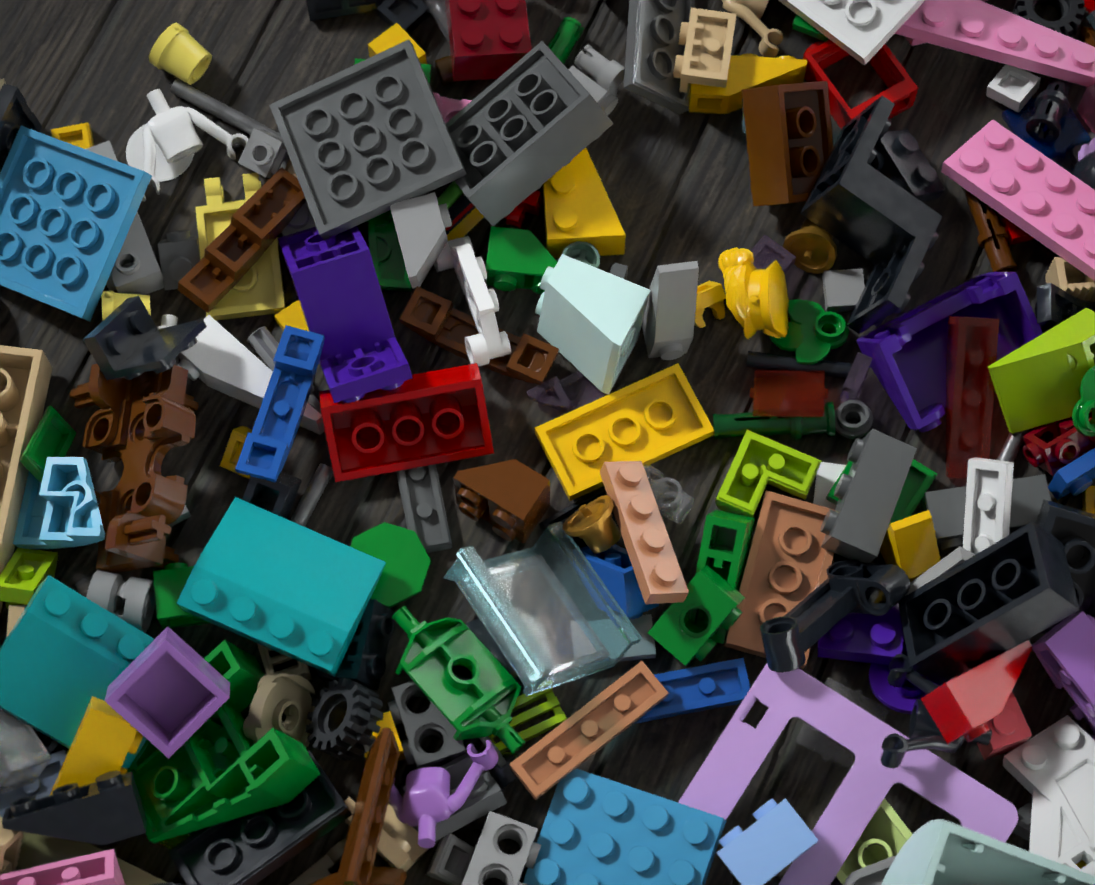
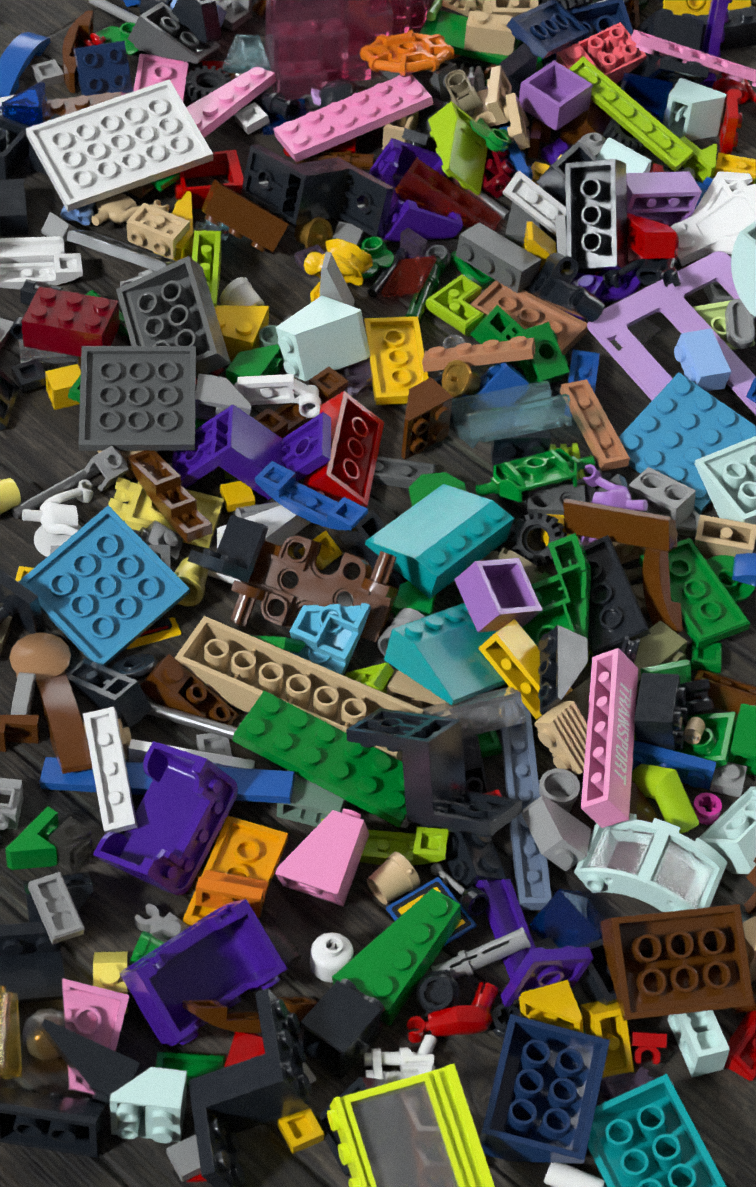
camera: 75 degrees left, 20 degrees down
none -> yellow sticker [126,617,181,649]
none -> lime slope [192,230,222,307]
none -> white piece [220,277,264,306]

